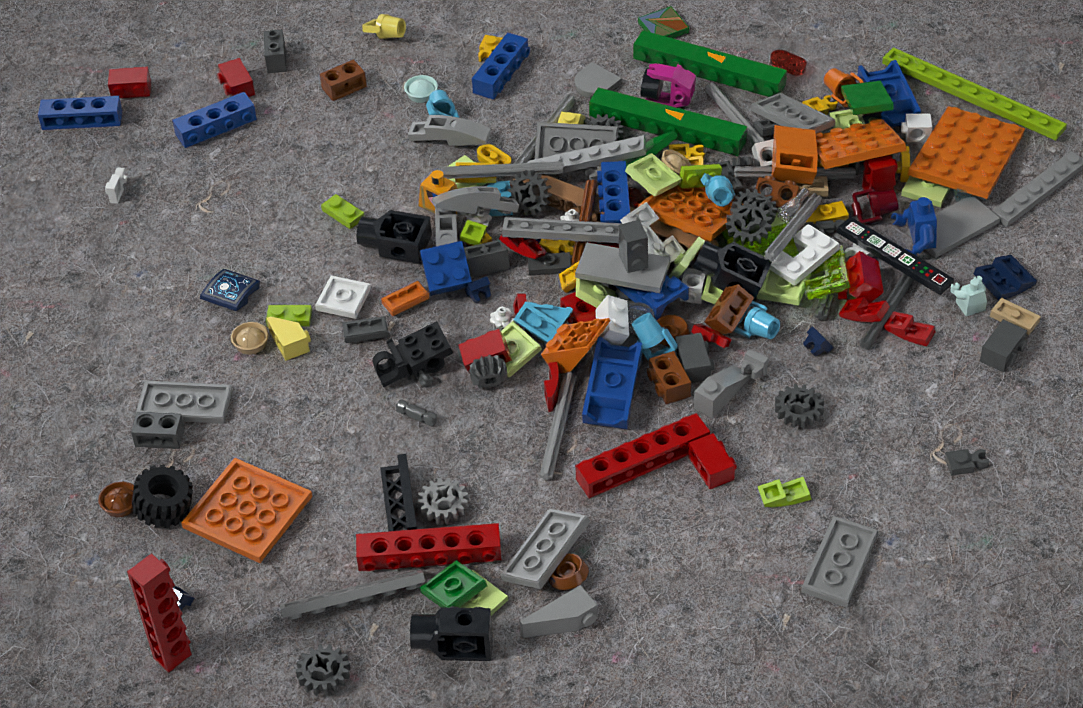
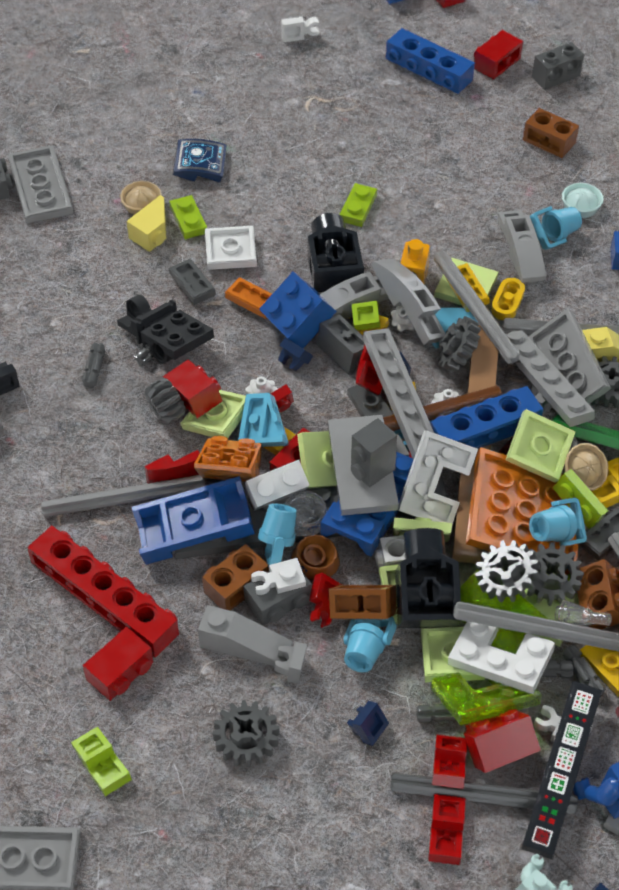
camera: 65 degrees right, 5 degrees up
none -> white plate [251,558,306,595]

